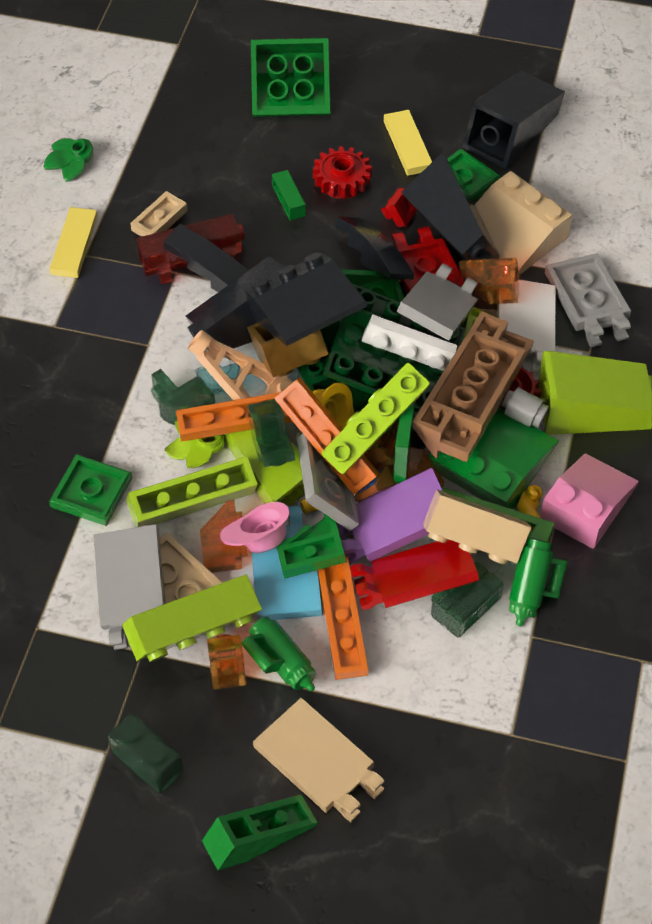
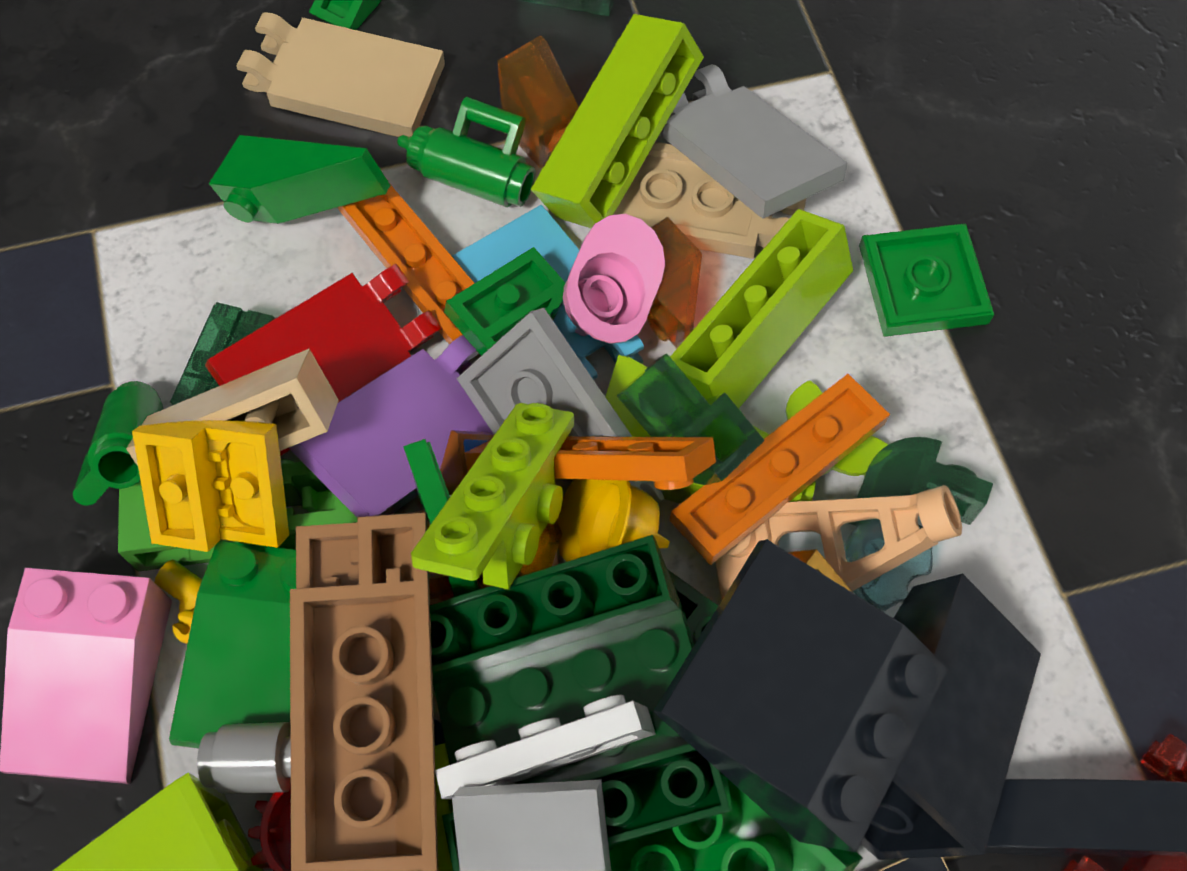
camera: 150 degrees right, 10 degrees up
none -> yellow slope [132,420,289,552]
none -> green slope [209,135,391,224]

